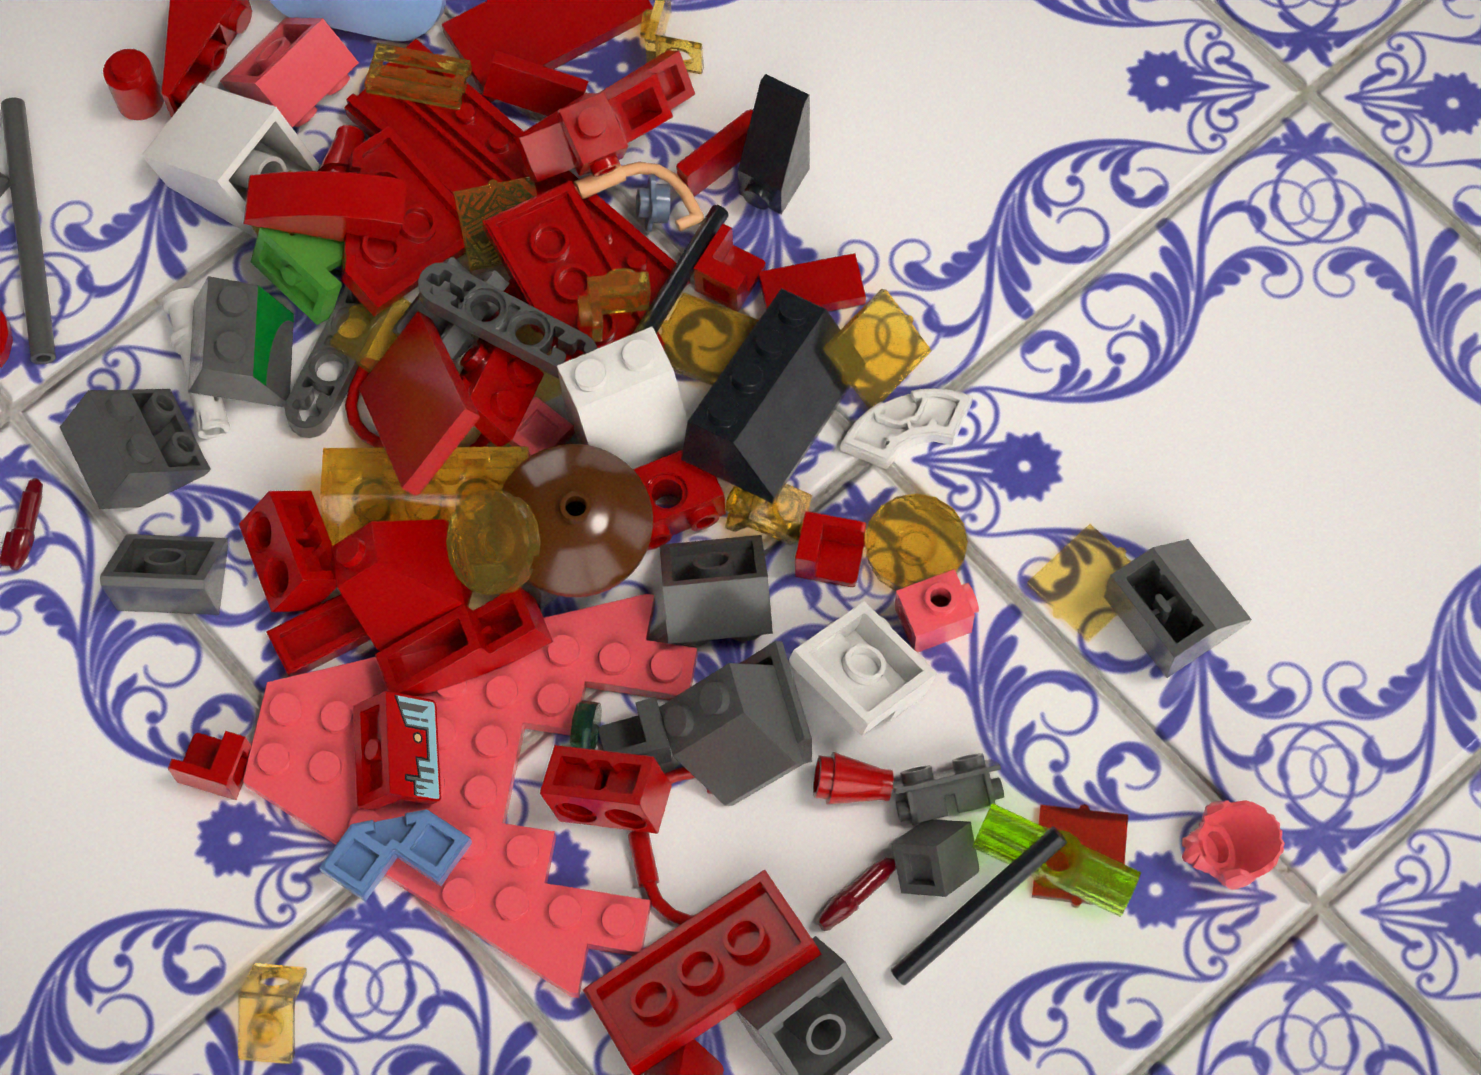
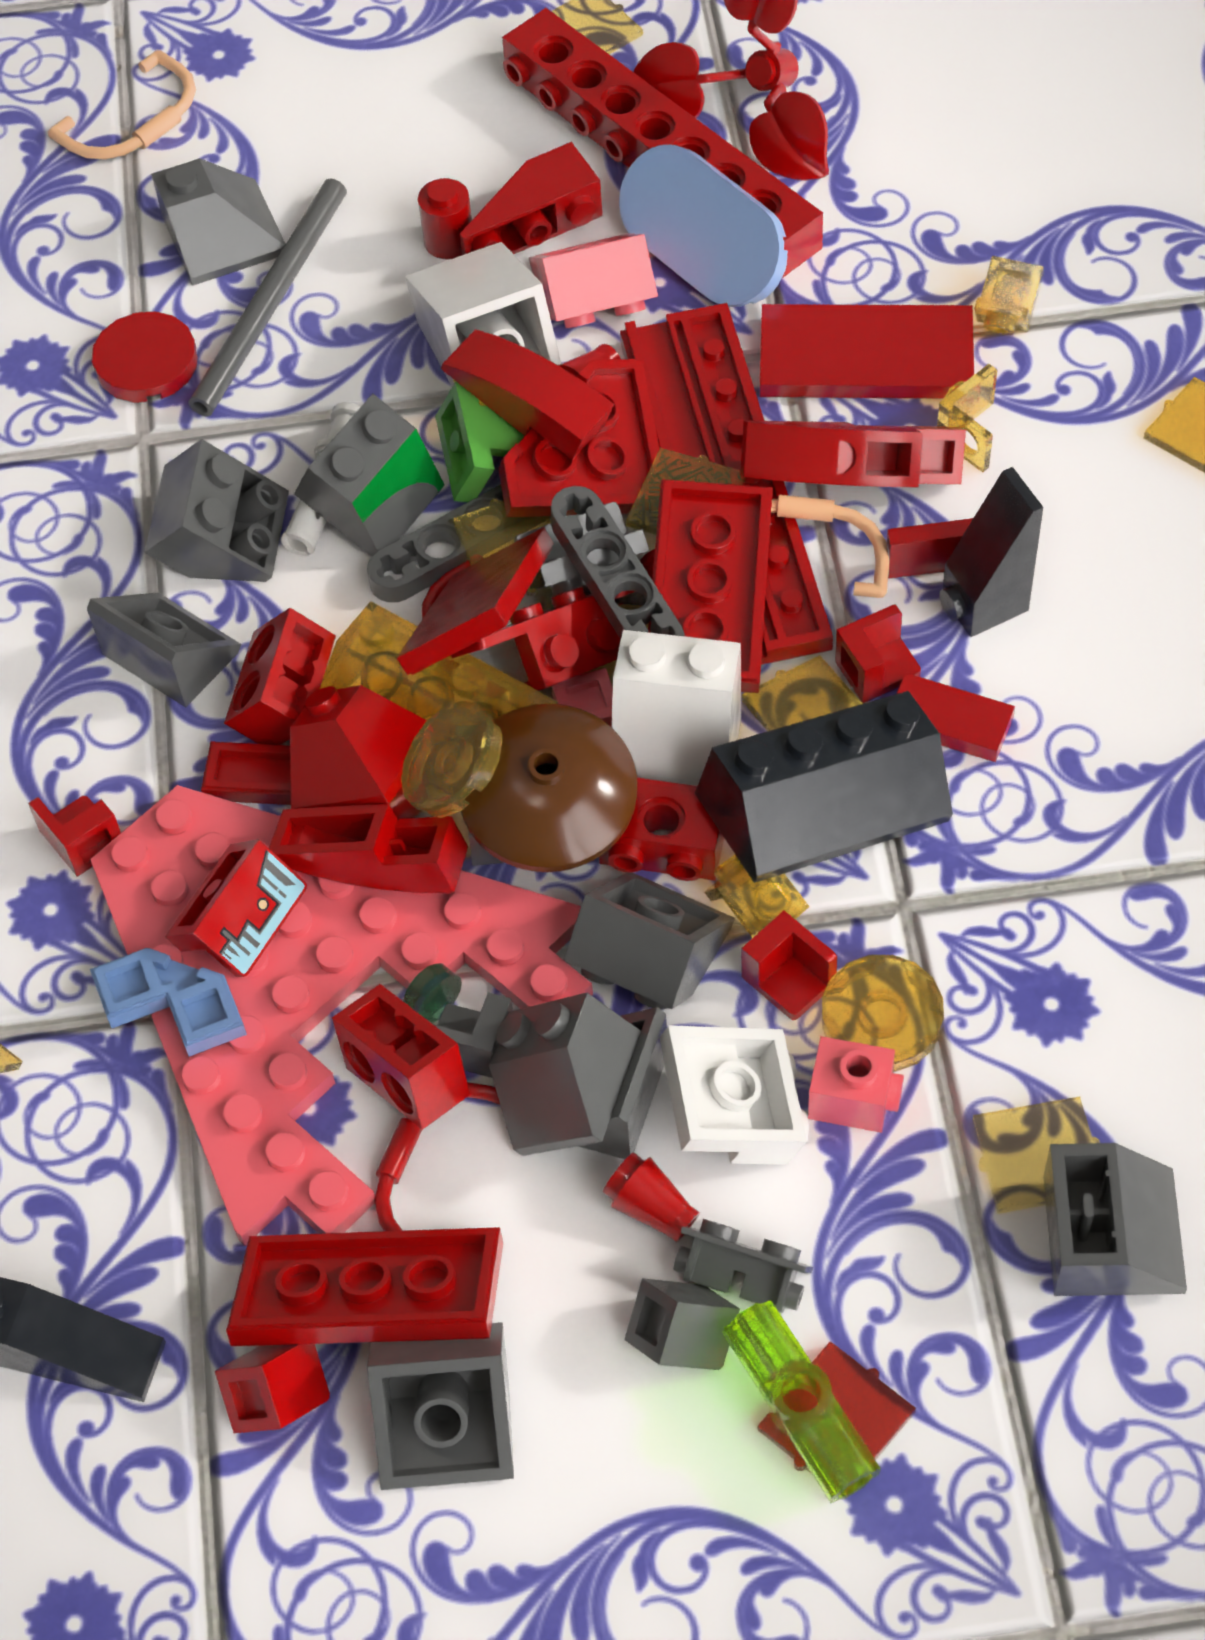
camera: 35 degrees right, 10 degrees down
dark red piece [0,478,43,570] -> none
clear yellow tile [364,43,472,110] -> none
red tile [482,50,589,116] -> none
red bracket [557,92,628,177] -> none
clear yellow bracket [578,268,651,342] -> none
black bar [632,205,729,334] -> none
sand blue plate [636,174,671,232] -> none
dark red piece [817,857,896,931] -> none
clear yellow piece [823,289,932,409] -> none
white tile [840,388,973,470] -> none
black bar [891,826,1067,986] -> none
coral hair [1182,800,1285,890] -> none

